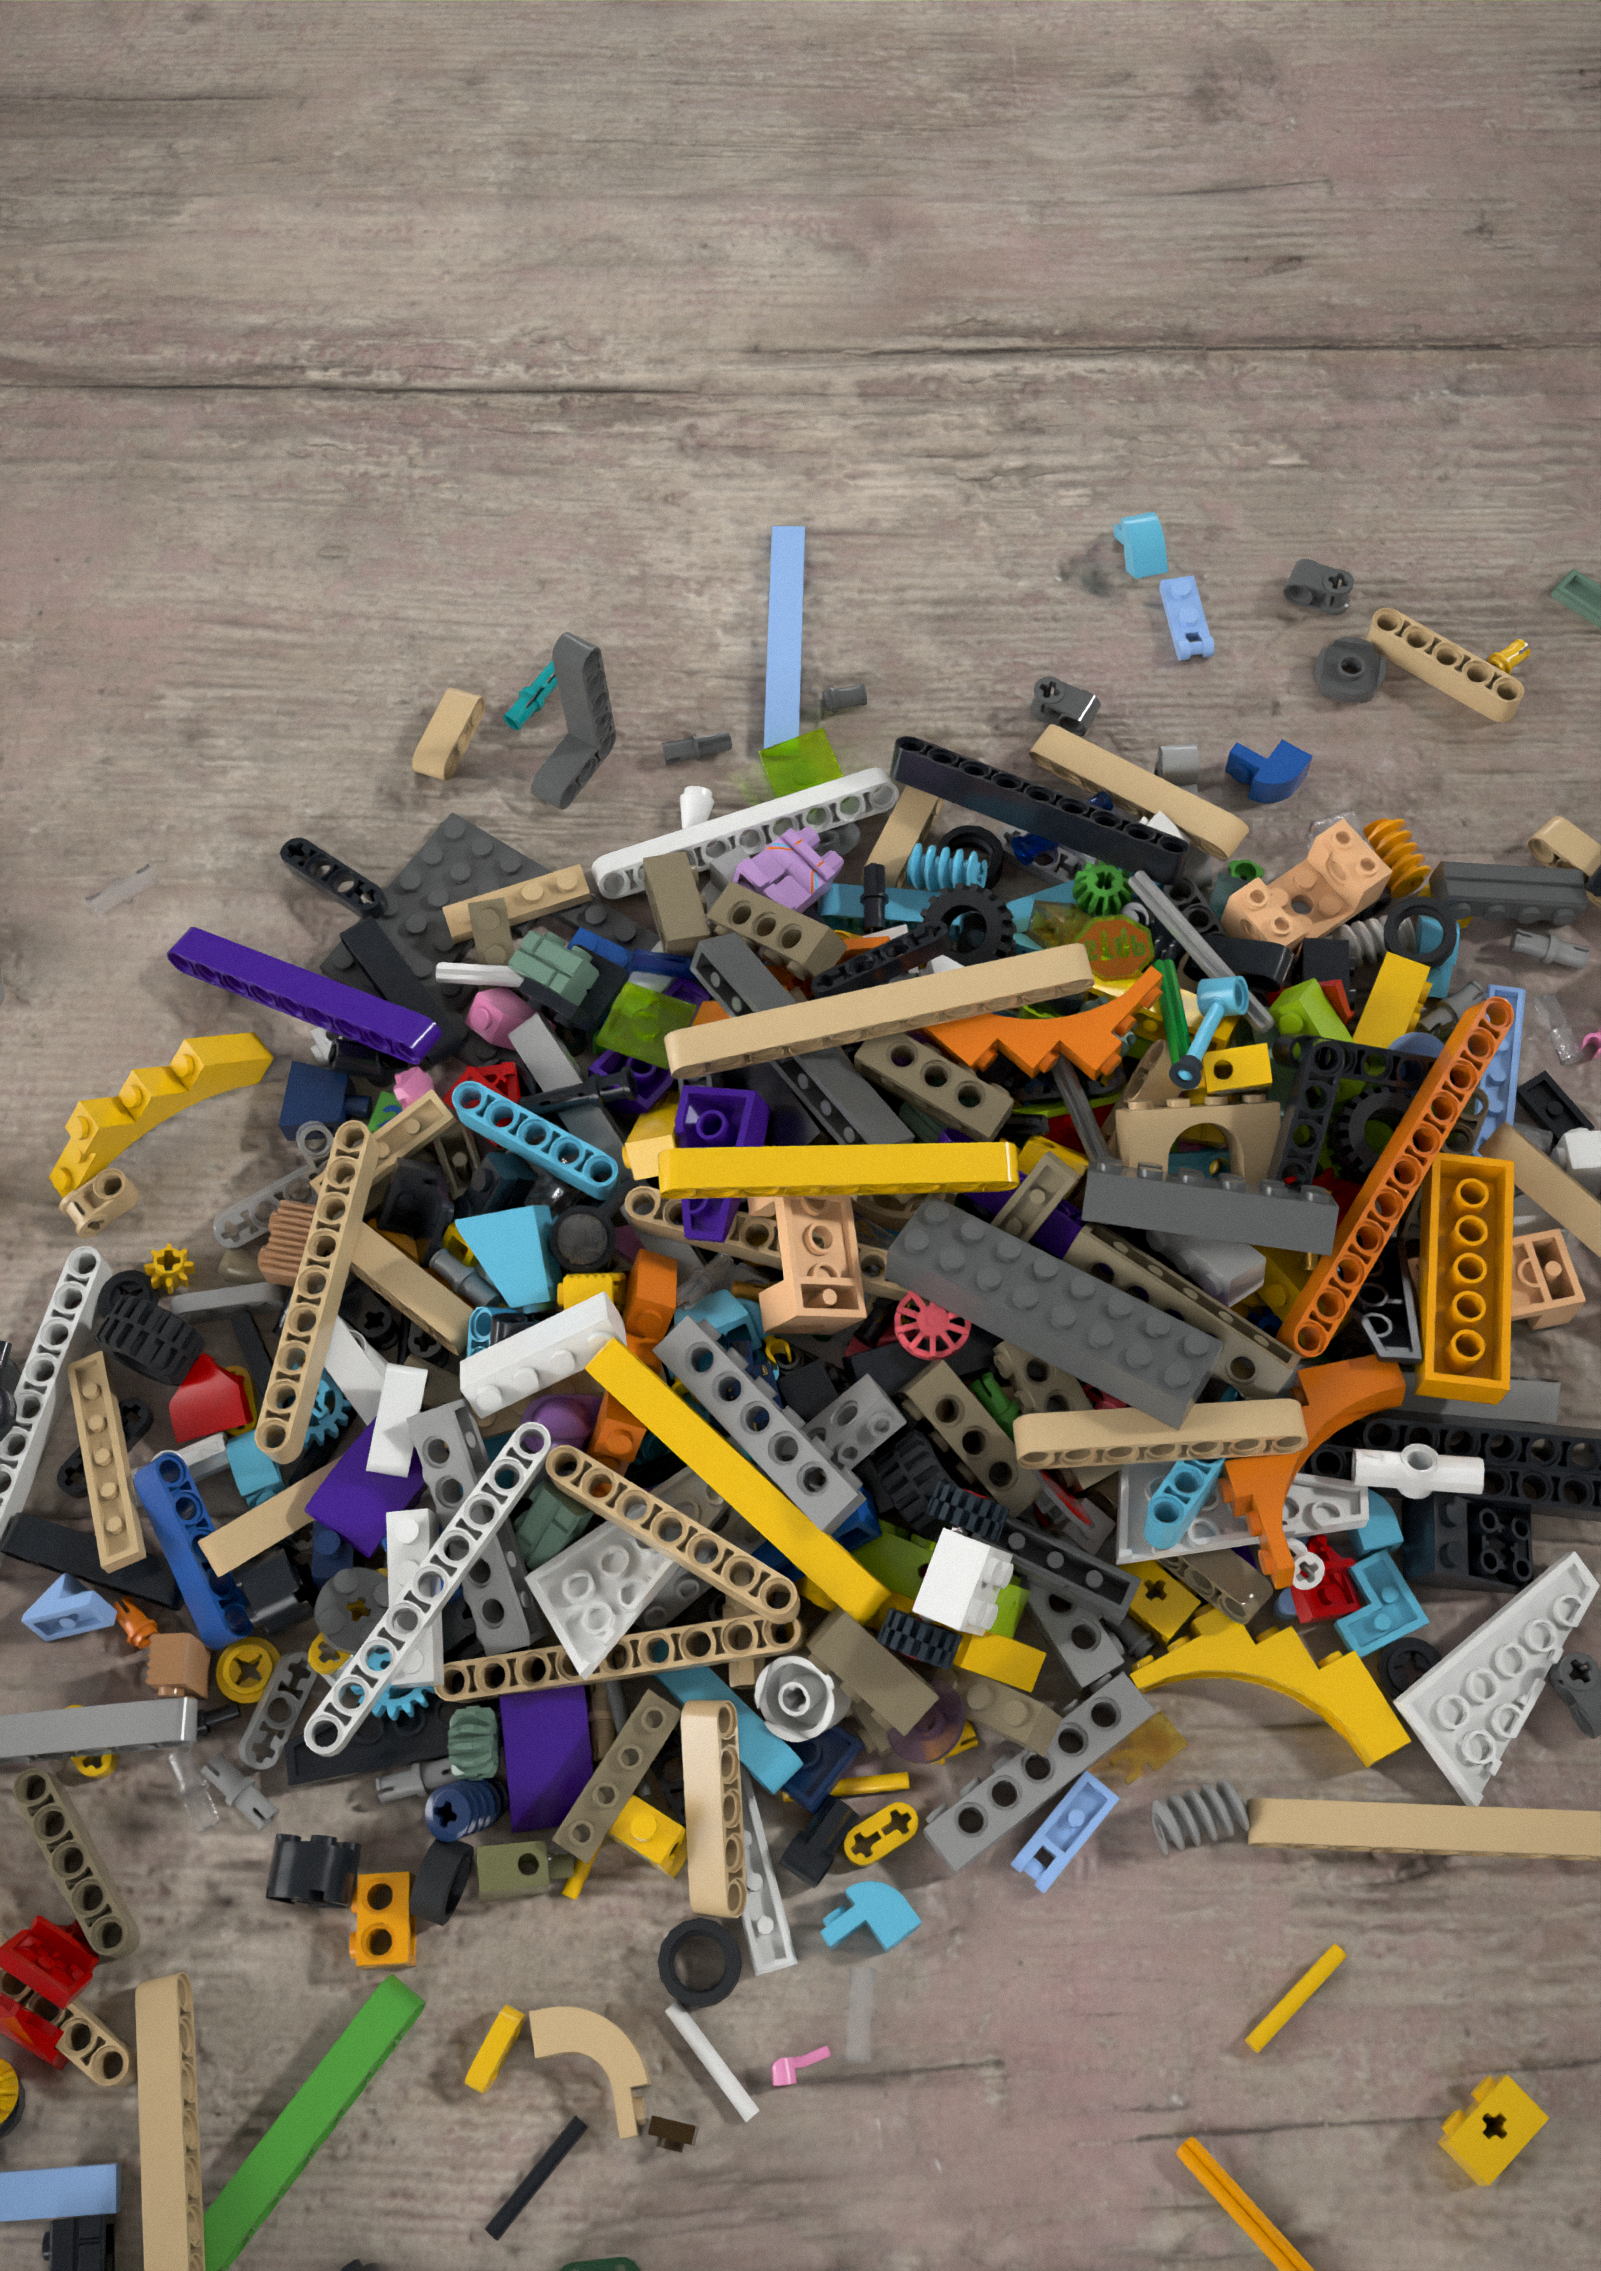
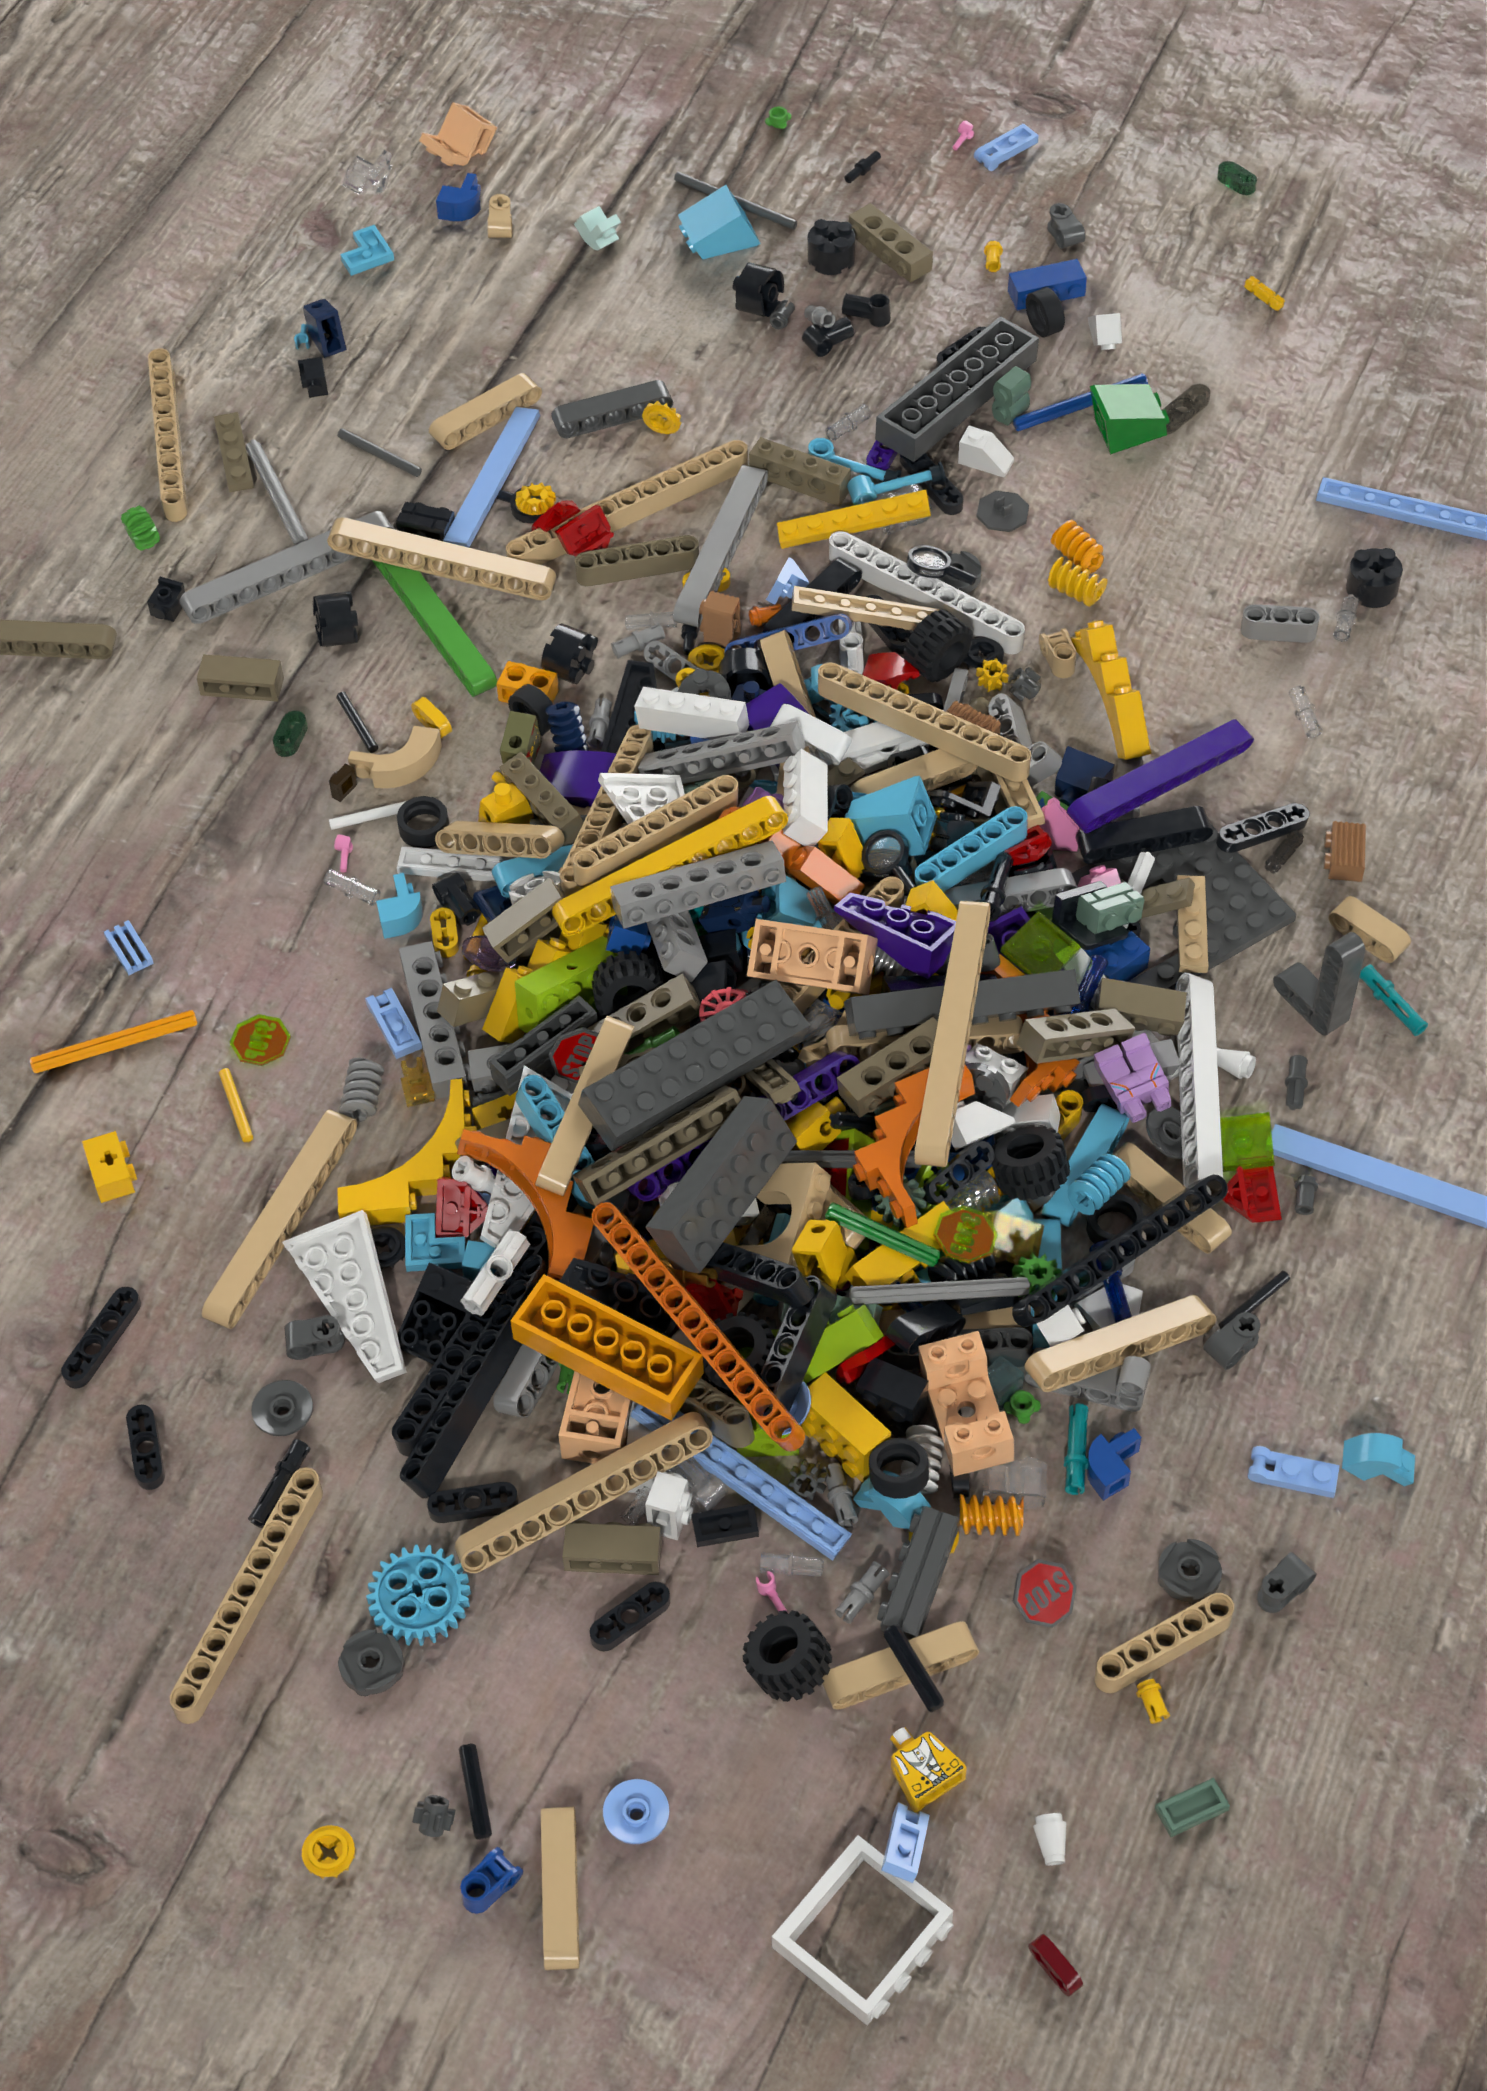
camera: 110 degrees right, 10 degrees down
white beam [304,1422,551,1757] -> none
sand green gear [447,1706,502,1781] -> none
yellow beam [657,1142,1020,1199] -> none
black beam [810,921,953,999] -> none
black axle [860,863,889,935] -> none
brick [877,1481,1013,1670] -> none
medium azure piece [1169,976,1249,1089] -> none
none -> clear neon green piece [229,1014,291,1066]
none -> dark grey gear [1008,667,1041,701]
none -> piece [1012,1559,1077,1628]
none -> teal pin [1064,1403,1089,1495]
none -> black bar [1218,1271,1290,1329]
none -> red slope [1222,1164,1282,1223]
none -> clear smoke axle [1264,830,1304,874]
none -> medium nougat brick [1324,821,1366,882]

